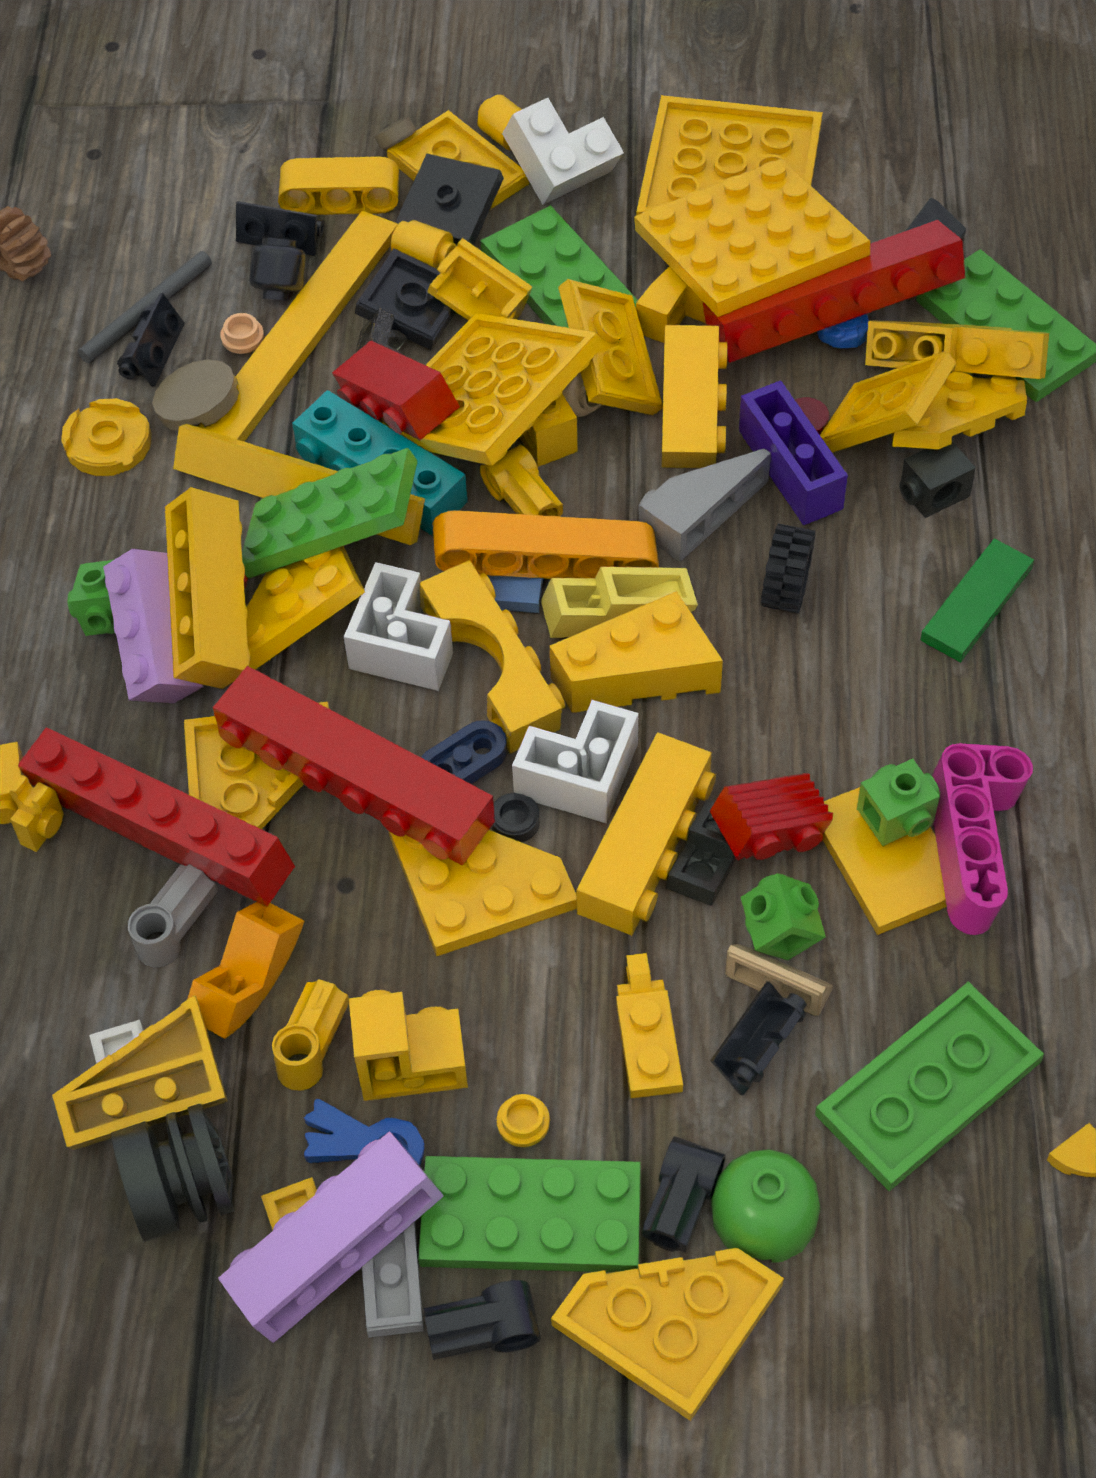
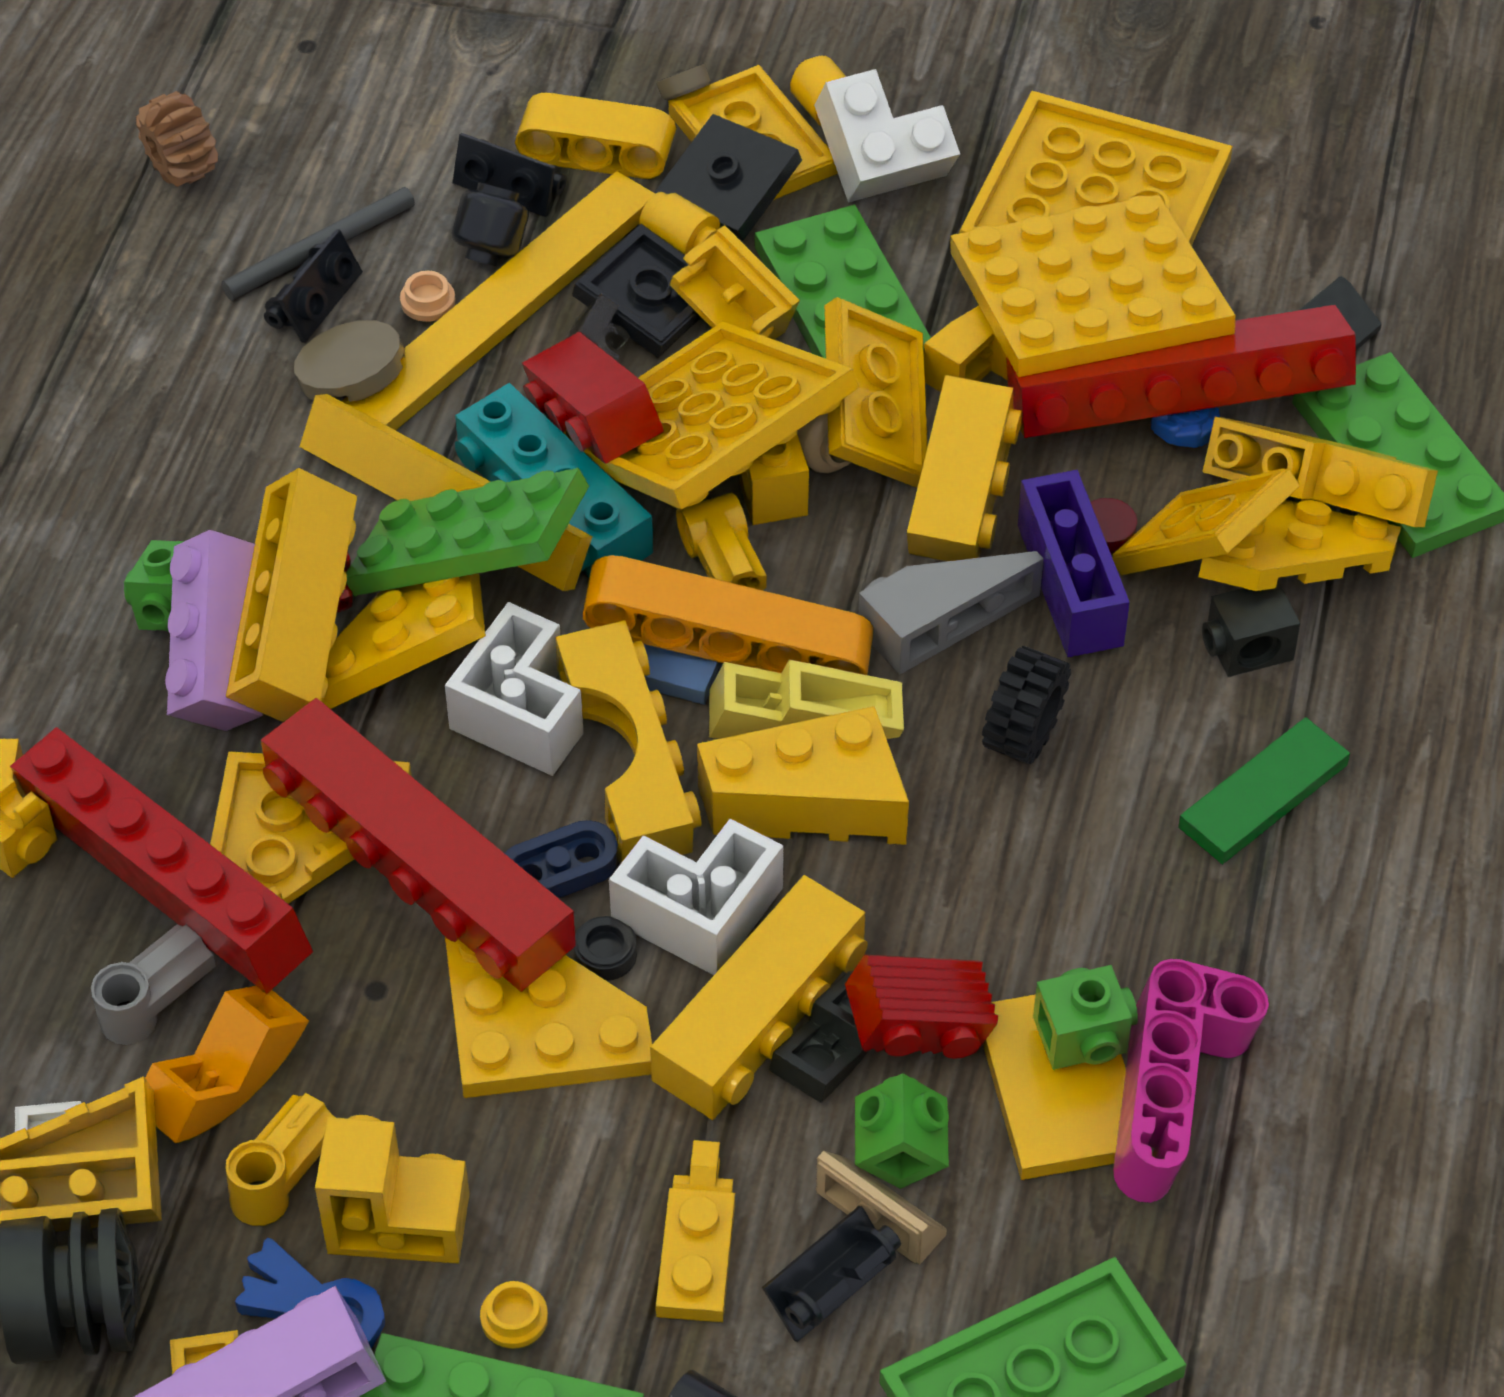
camera: 10 degrees right, 5 degrees down
yellow tile [61,398,152,476] -> none

